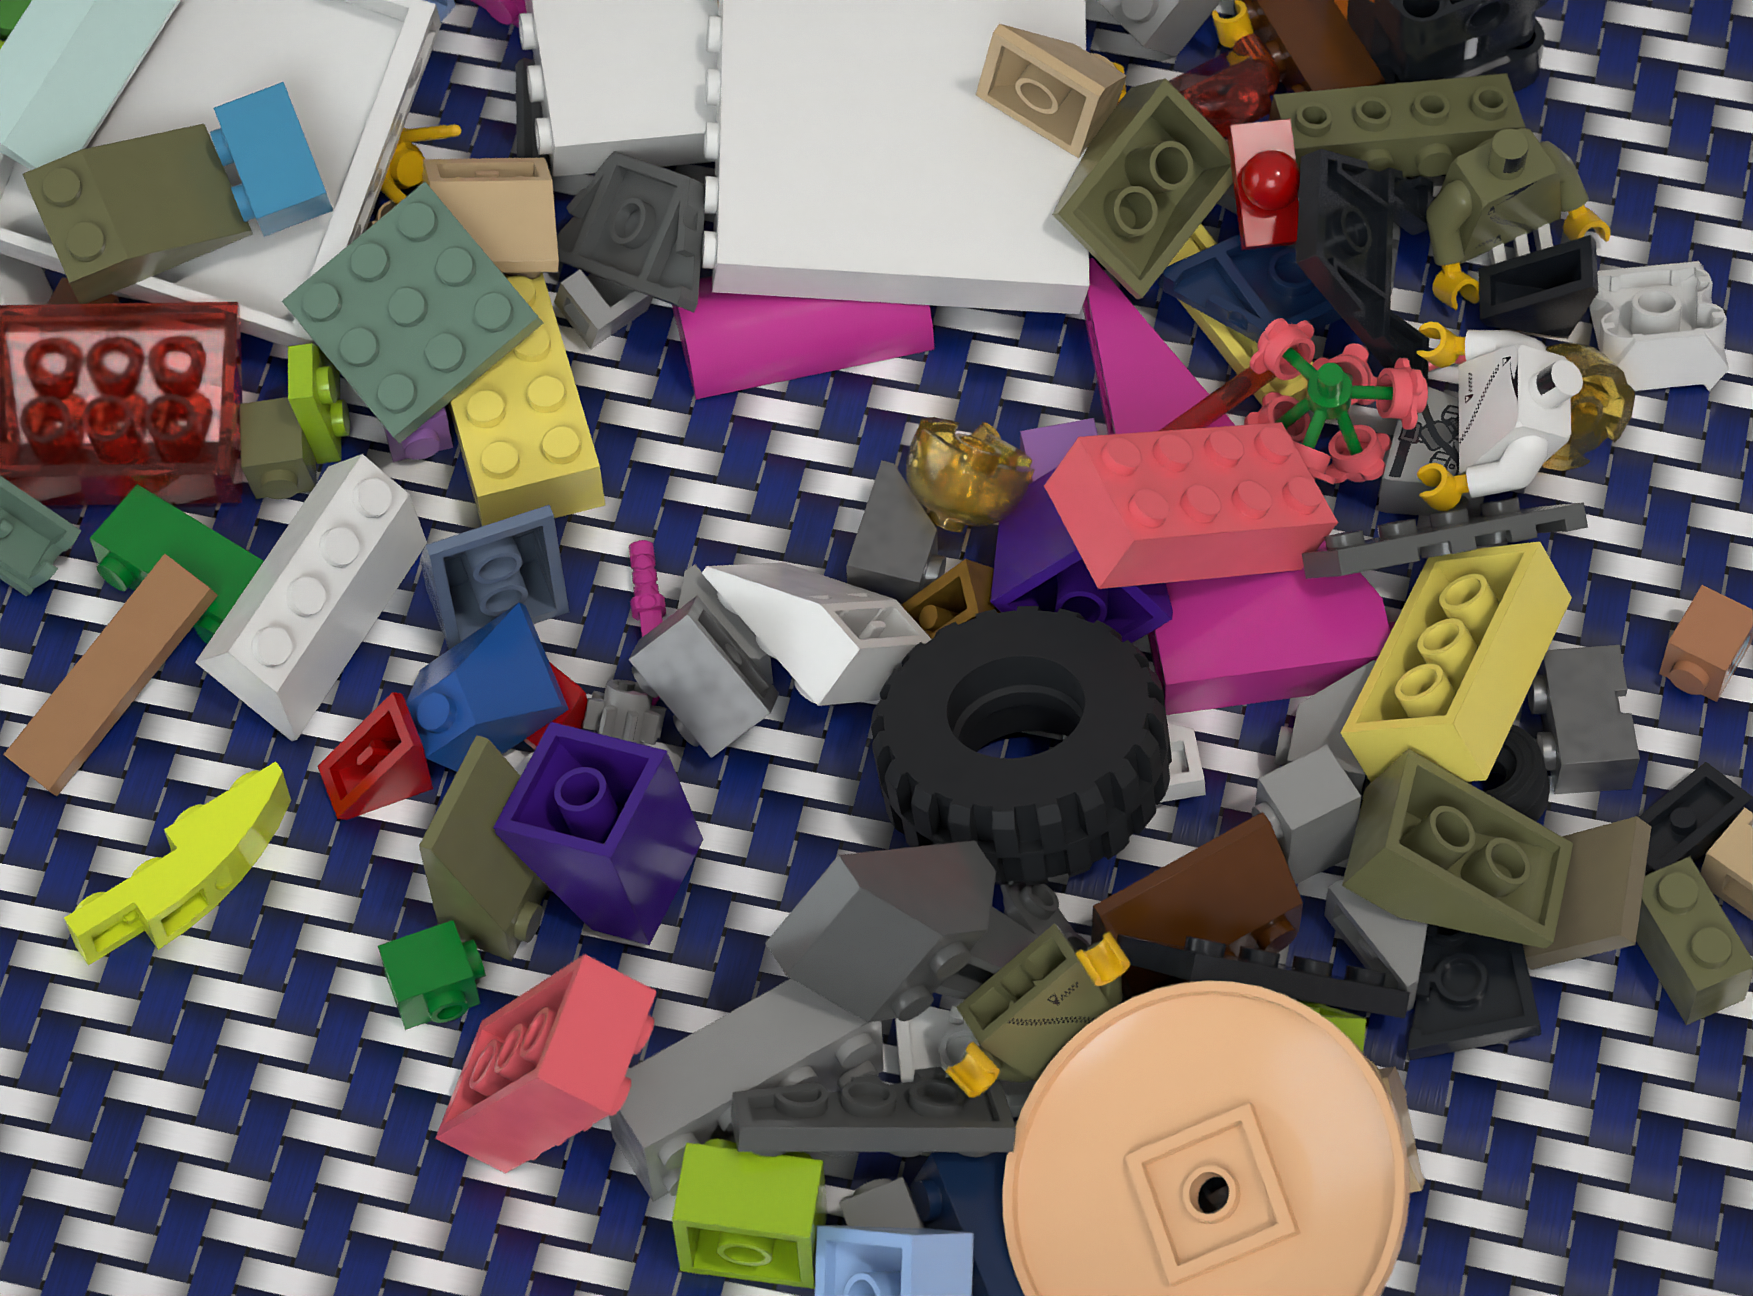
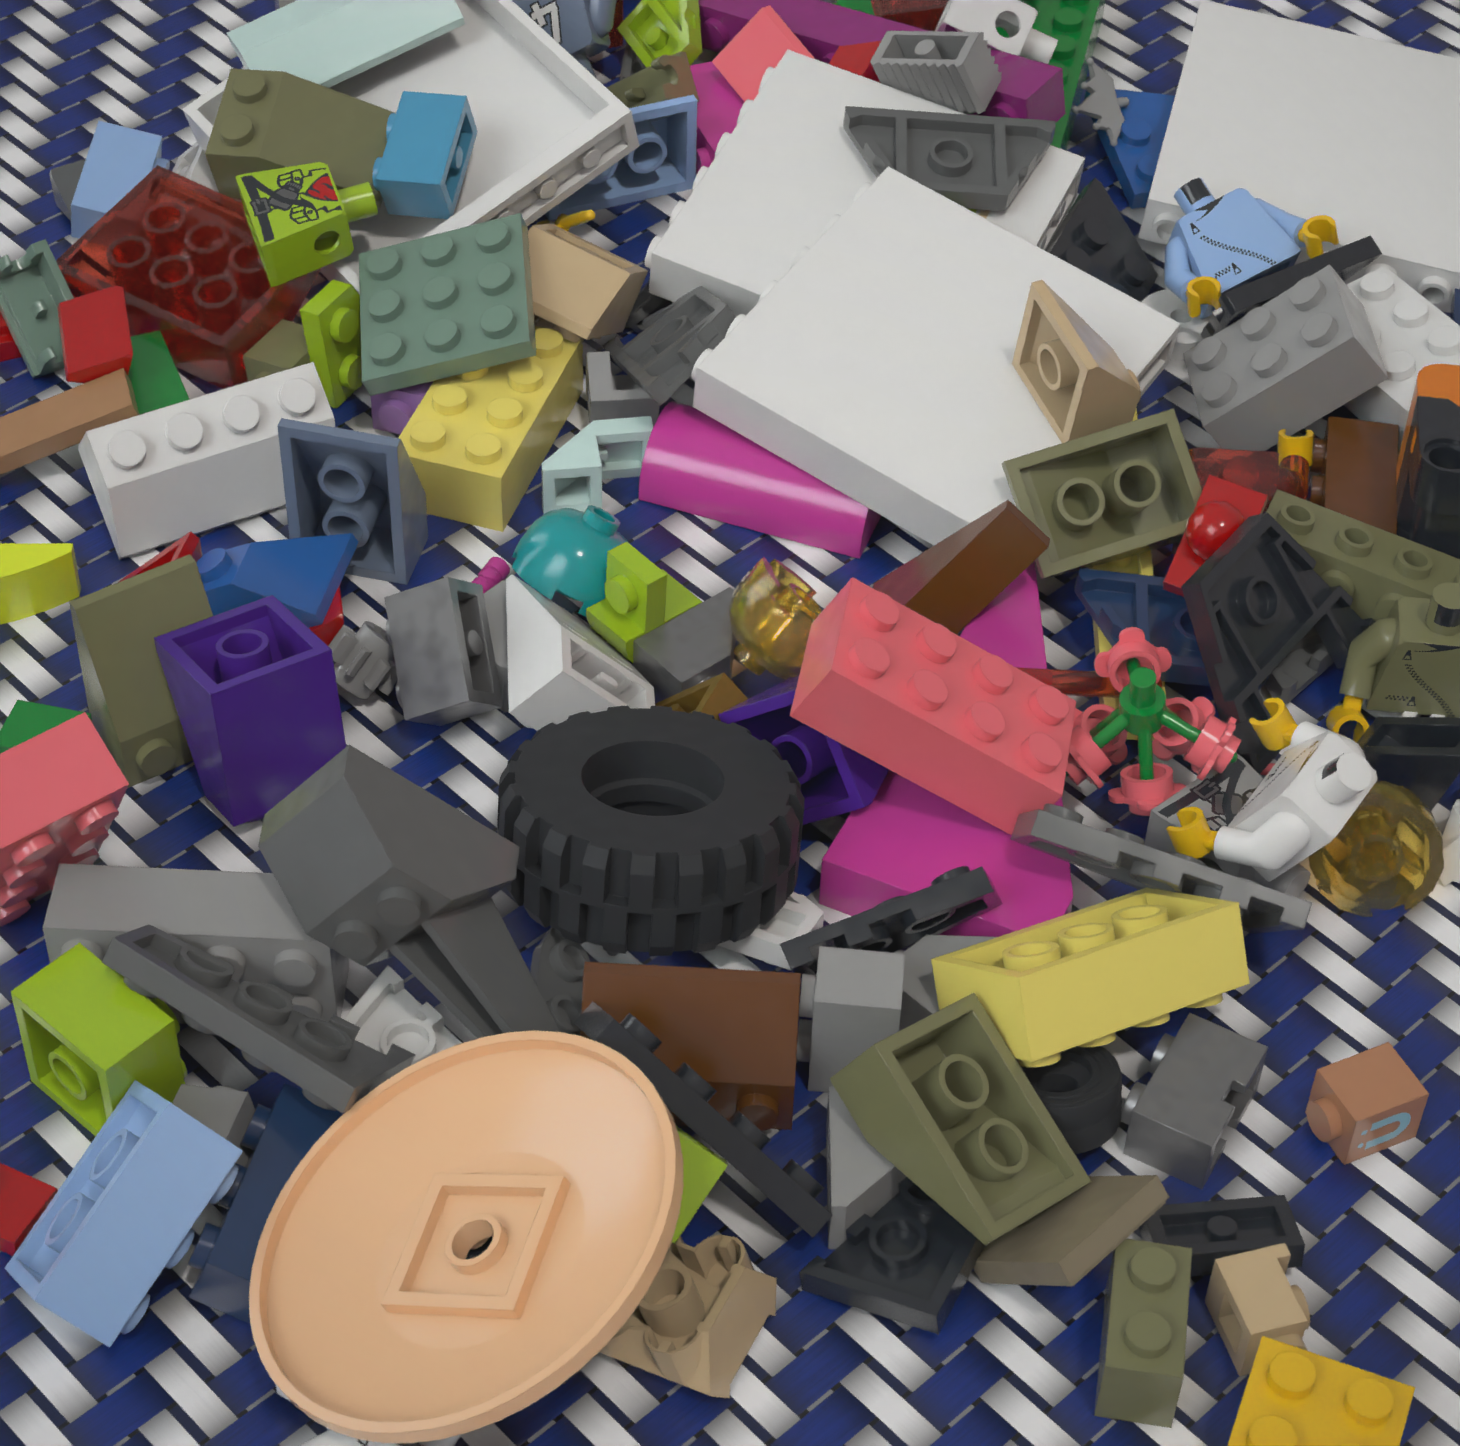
camera: 30 degrees right, 15 degrees down
olive torso [945,923,1130,1098] -> none
none -> red slope [58,286,133,384]
none -> lime torso [235,162,378,287]
none -> teal cylinder [512,505,629,617]
none -> light aqua slope [541,416,653,514]
none -> lime brick [586,542,702,664]
none -> black wing [780,866,1003,978]
none -> reddish brown slope [873,500,1050,635]

